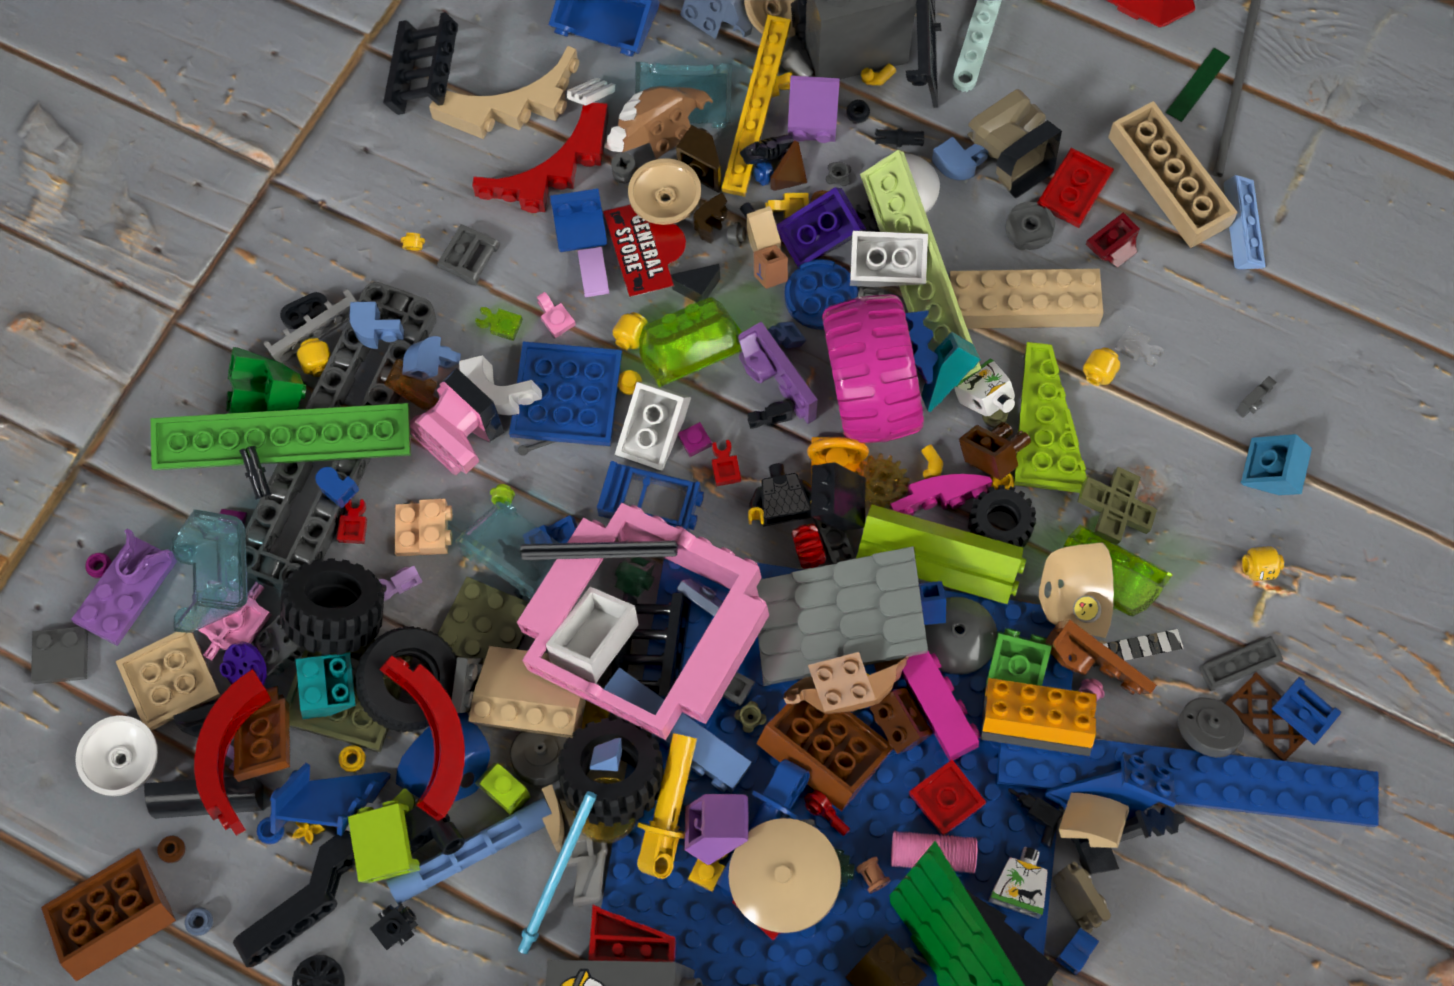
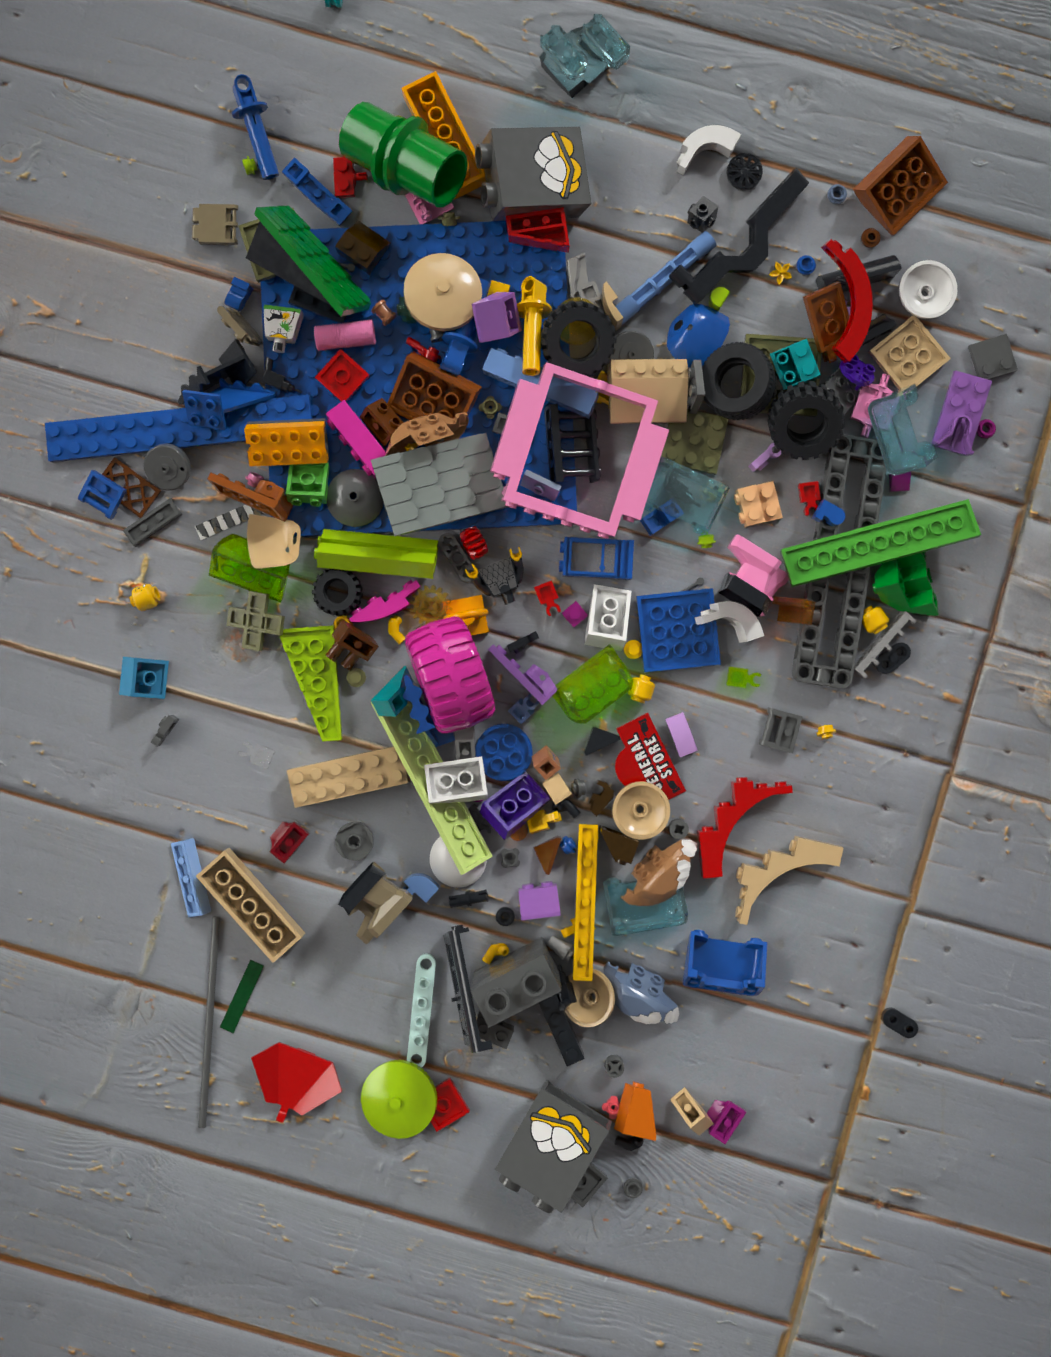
camera: 165 degrees right, 20 degrees up
black pin [239,445,272,500] -> none
blue piece [270,763,391,836] -> none
yellow plate [338,745,366,772] -> none
lime panel [348,800,420,883] -> none
medium blue brick [350,302,404,349] -> none
red arch [379,655,465,821] -> none
black fence [383,12,458,115] -> none
medium blue brick [402,336,461,381] -> none
lime torso [475,763,531,815] -> none
medium azure bar [518,791,597,954] -> none
black axle [520,540,678,560] -> none
bright pink plate [537,292,576,338] -> none
white piece [546,587,639,683] -> none
blue bracket [550,188,607,252] -> none
white tile [567,78,615,106] -> none
medium blue slope [590,738,622,771] -> none
clear green brick [615,557,656,597] -> none
black hinge [740,134,794,165] -> none
black brick [811,462,866,531] -> none
blue slope [919,581,946,625] -> none
white torso [954,358,1015,416] -> none
red tile [1037,147,1114,228] -> none
tan slope [1059,793,1129,848] -> none
light yellow tile [1073,595,1101,623] -> none
yellow head [1083,347,1121,386] -> none

